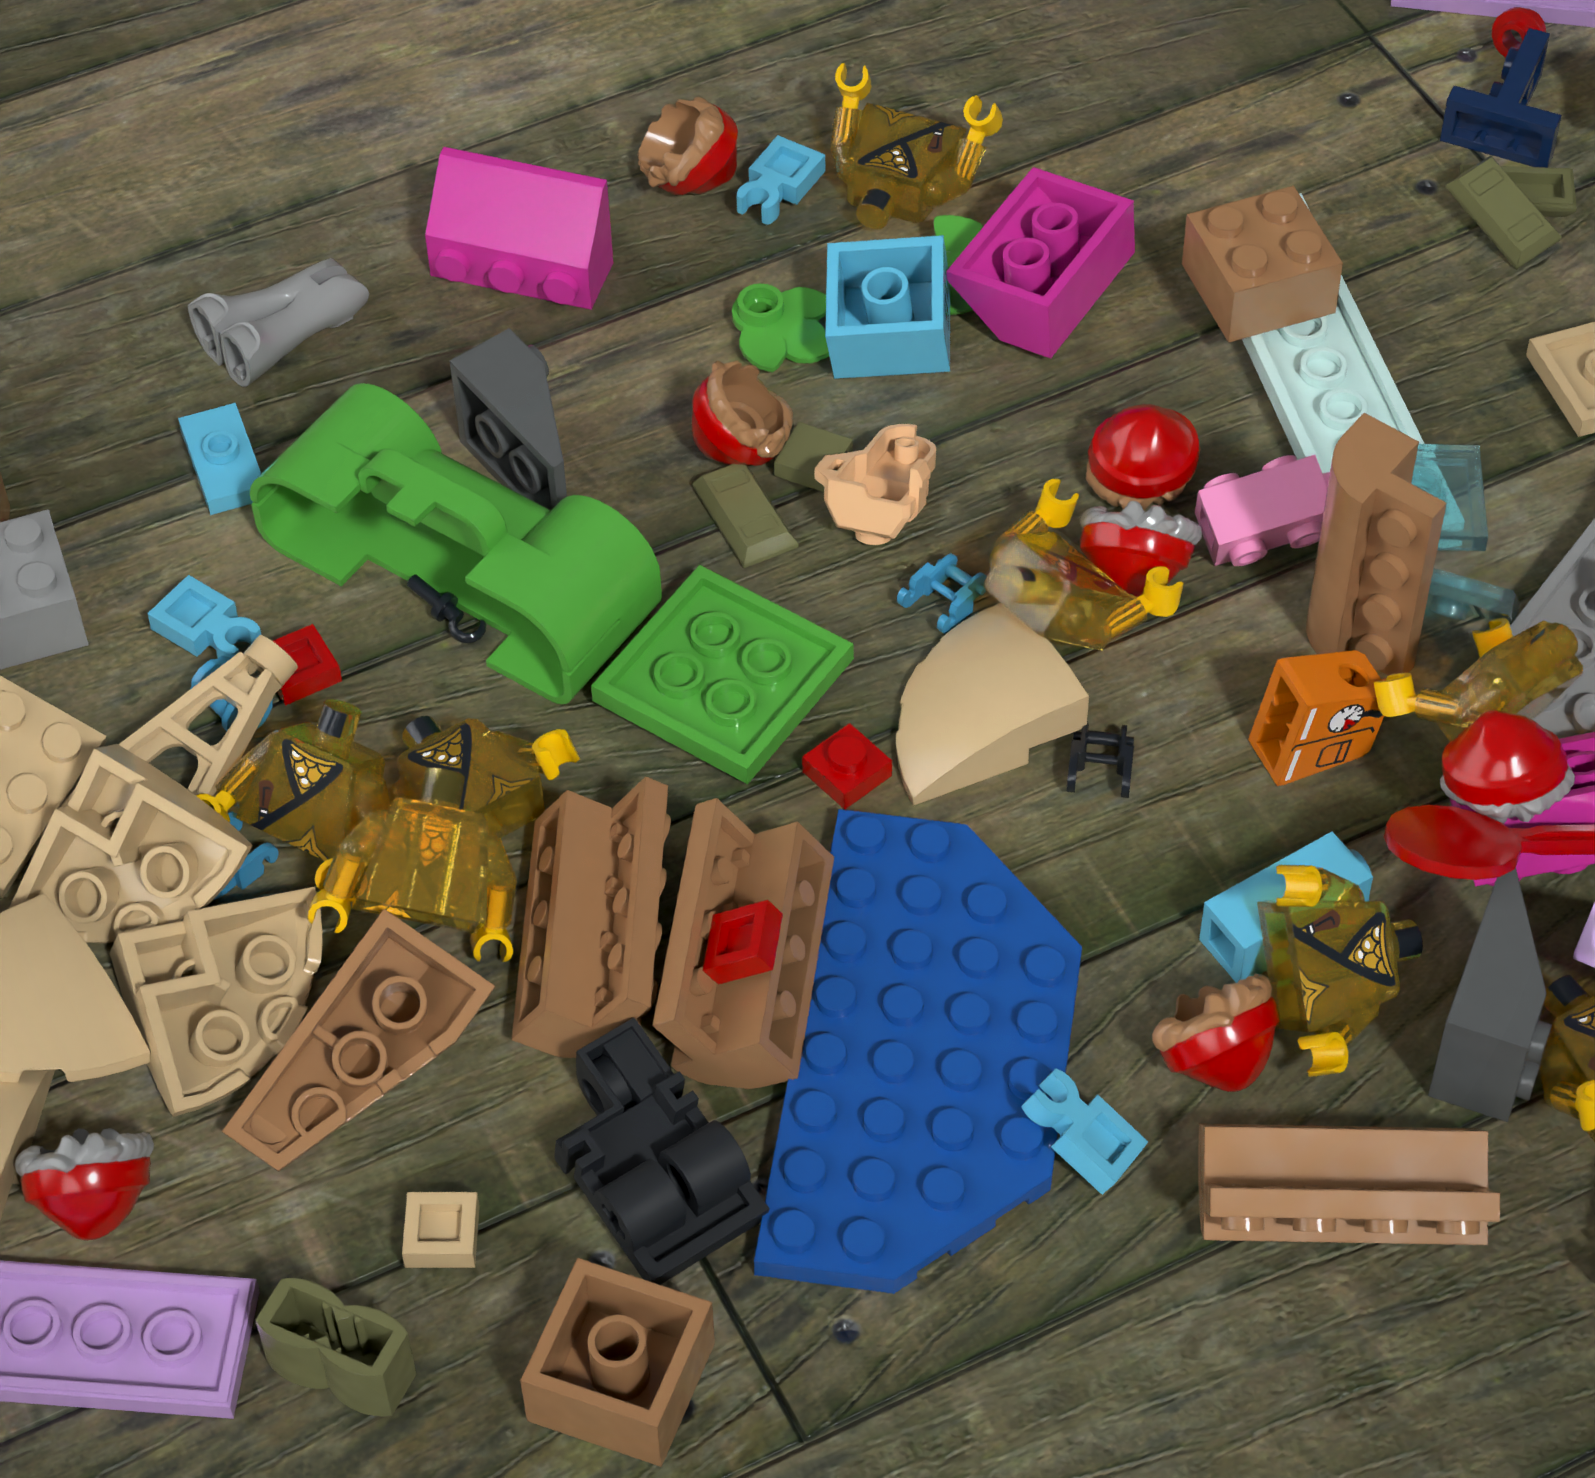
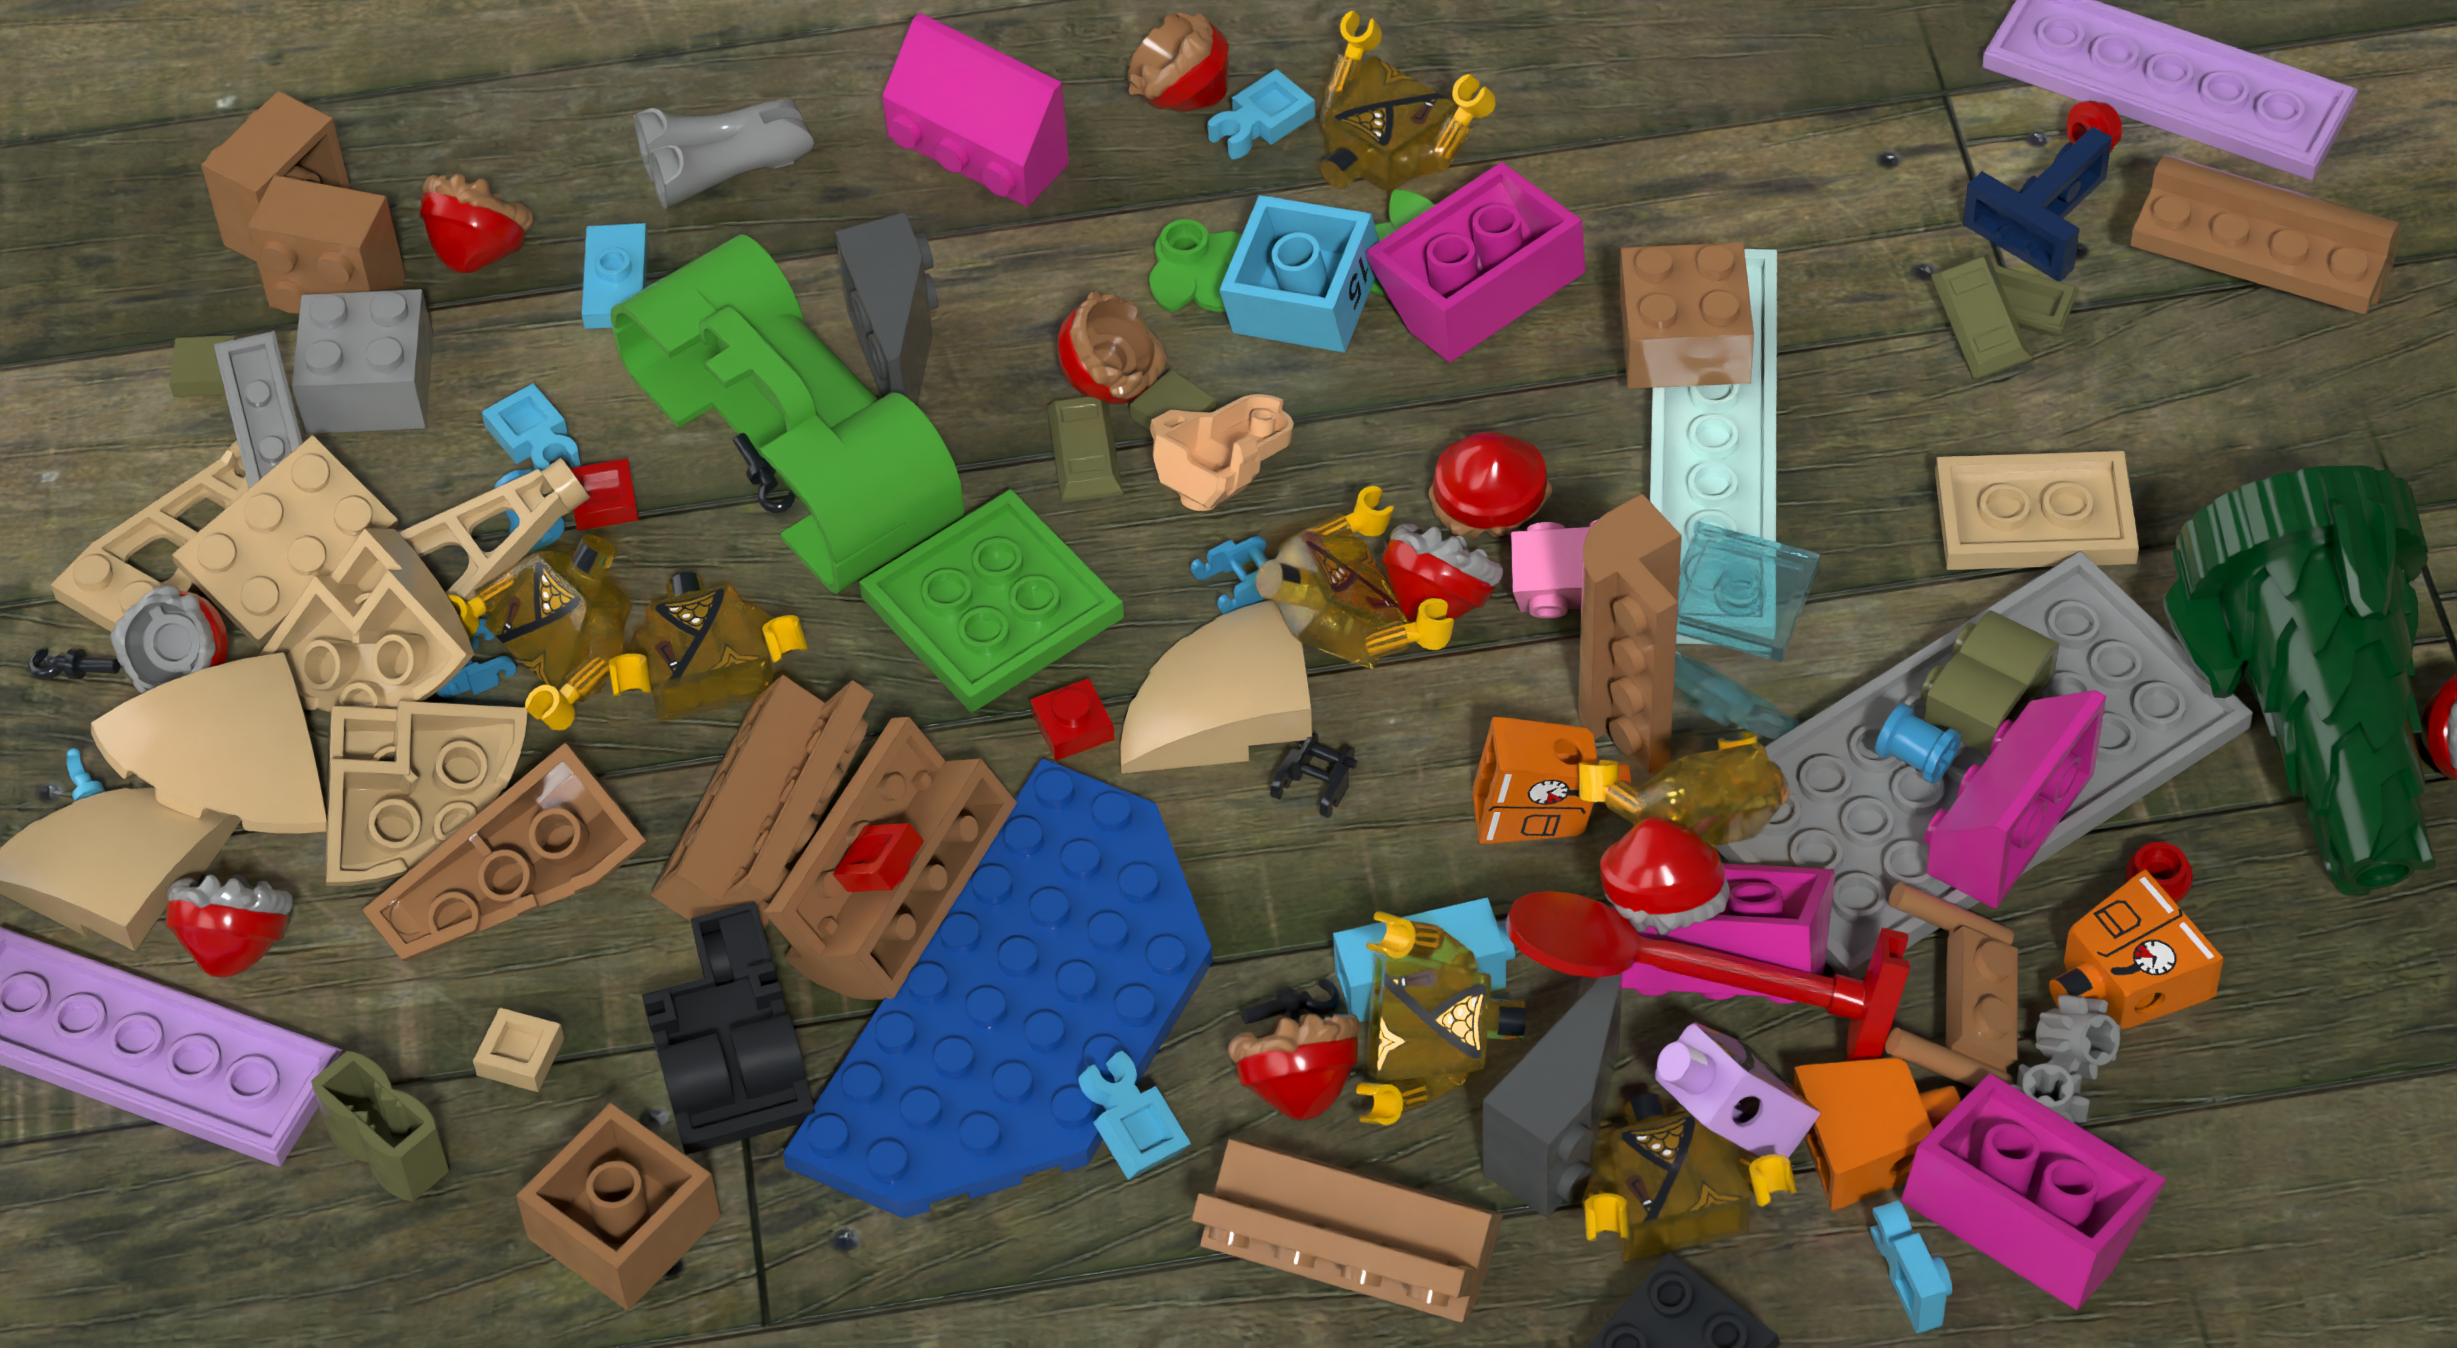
camera: 20 degrees right, 0 degrees up
clear yellow torso [307,768,517,962] -> none
none -> red hair [419,173,534,274]
none -> black hand [1241,979,1340,1025]

